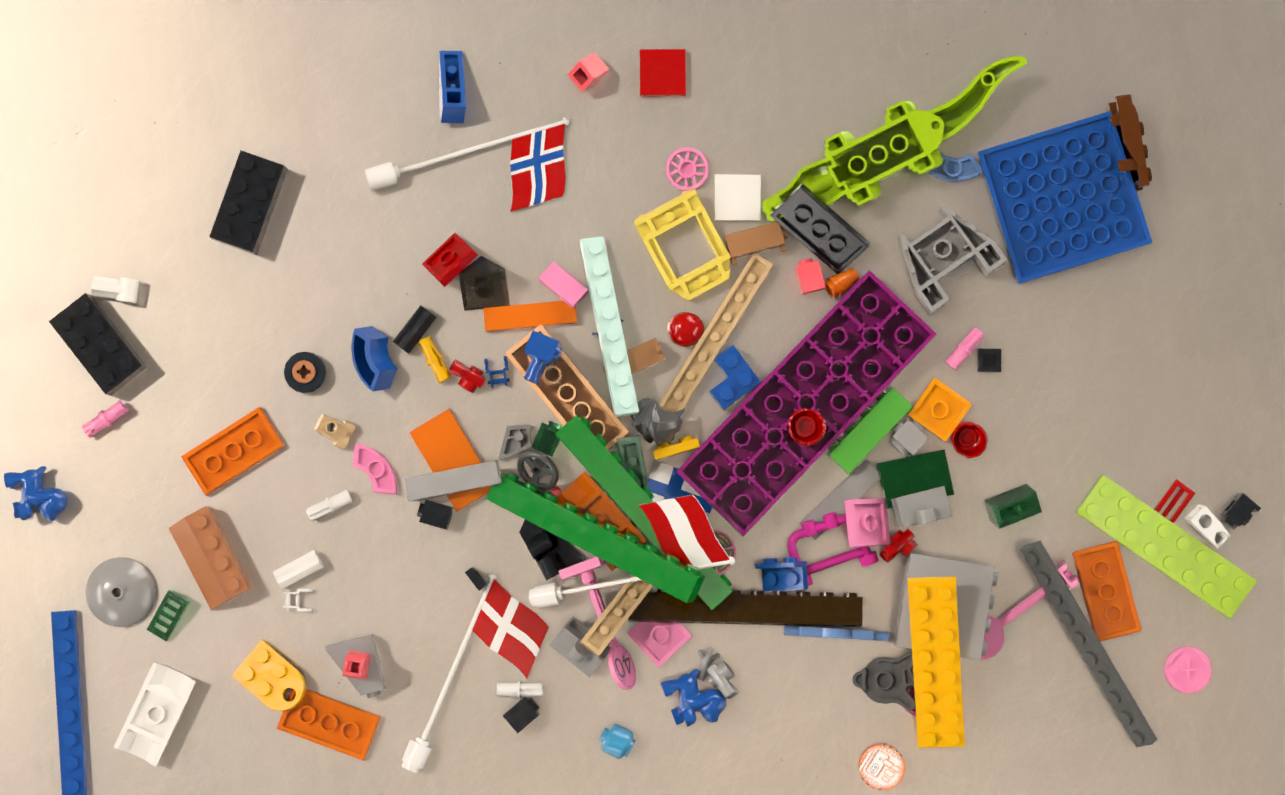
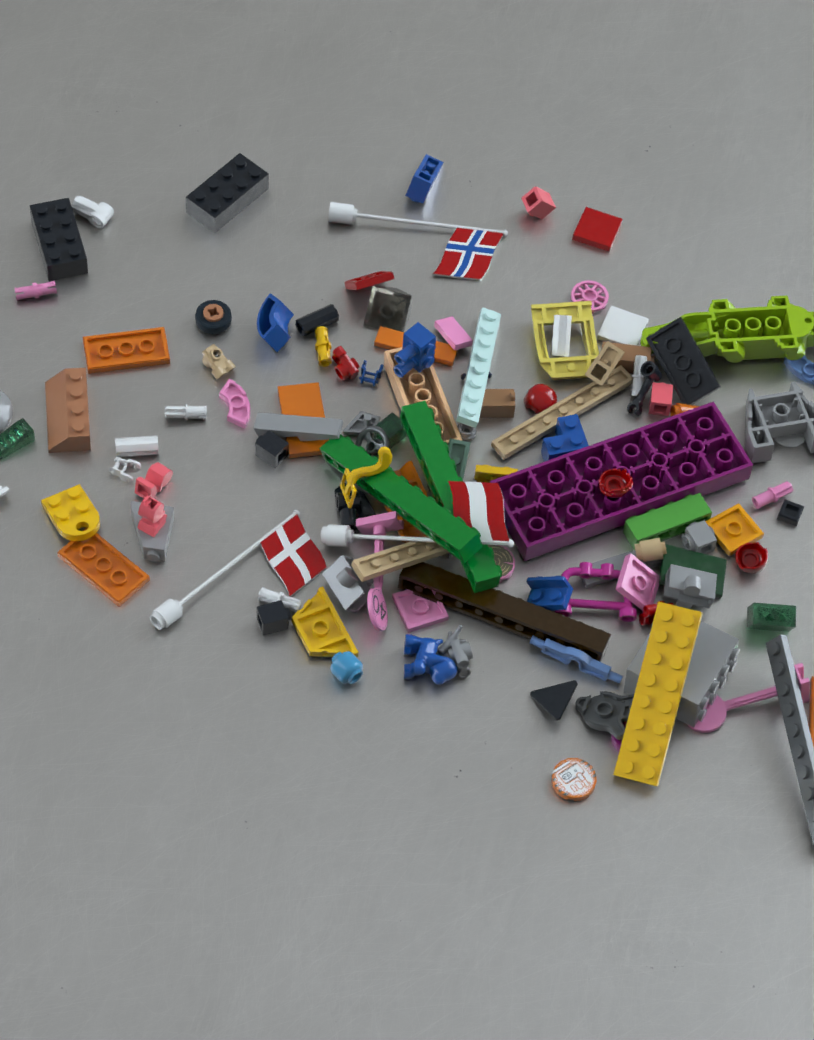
camera: 15 degrees right, 30 degrees down
black tile [465,567,487,591] -> none
dark grey hair [630,398,685,447] -> none
none -> coral leg [135,462,173,499]
none -> yellow wing [291,586,359,657]
none -> yellow piece [340,447,392,509]
none -> black piece [530,680,578,720]
none -> white axle [551,315,572,357]
none -> tan brick [585,341,625,386]
none -> black brick [627,361,662,416]
none -> white axle [631,355,647,396]
none -> tan brick [634,538,667,562]

